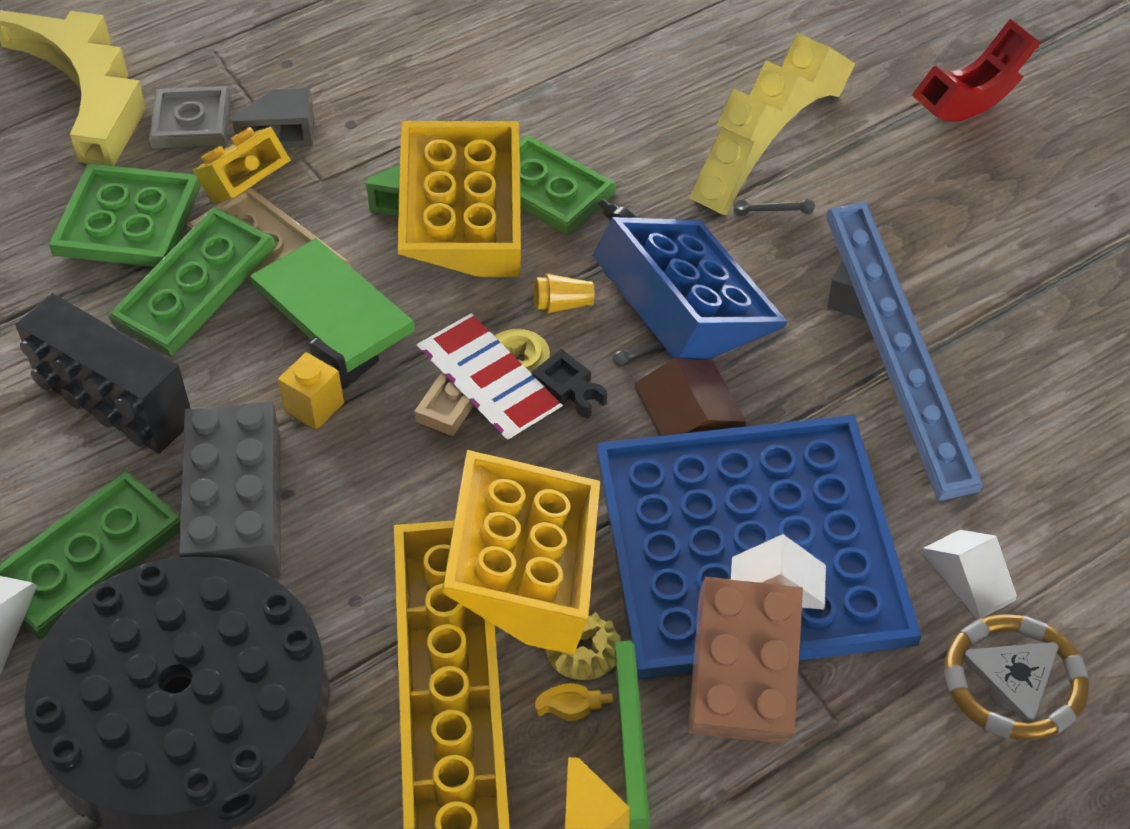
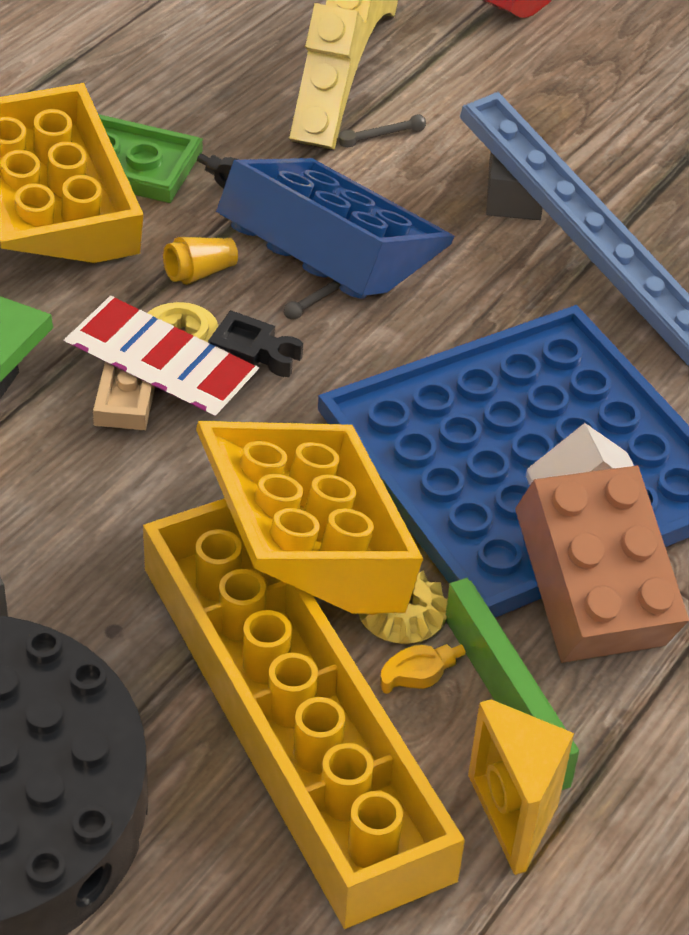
camera: 25 degrees left, 5 degrees down
reddish brown slope [635,358,746,436] -> none

